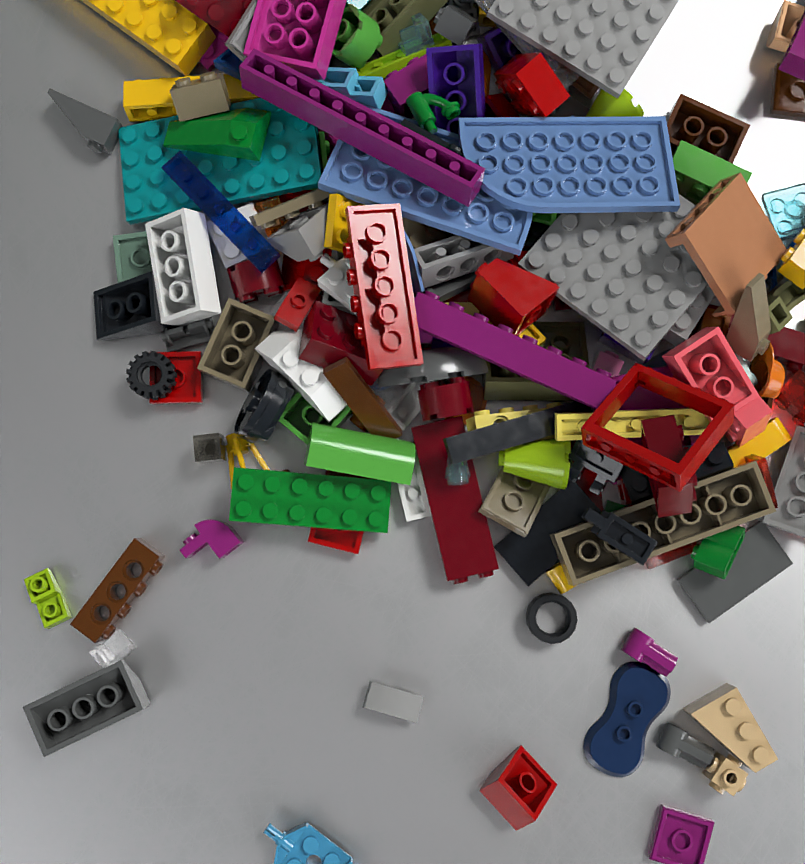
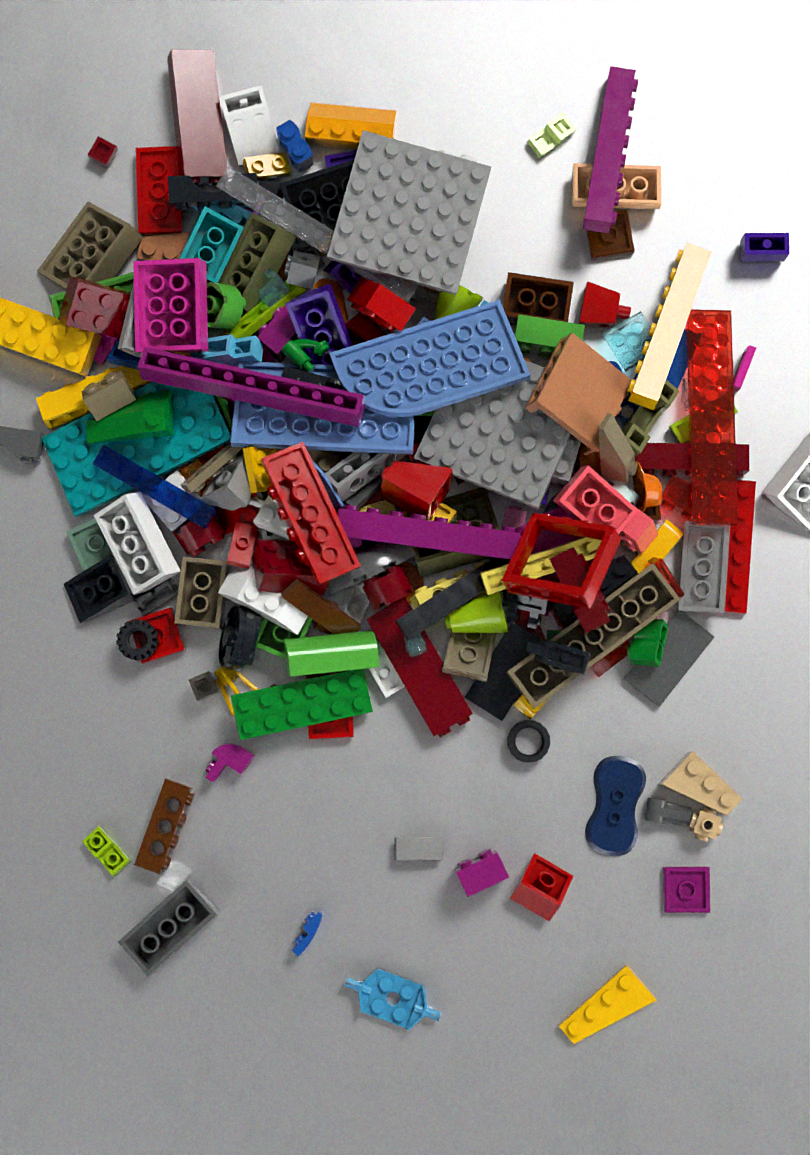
camera: 15 degrees left, 0 degrees up
magenta piece [621,627,678,677] -> none
none -> blue slope [292,910,323,956]
none -> magenta brick [455,848,509,897]
none -> red torso [578,282,631,328]

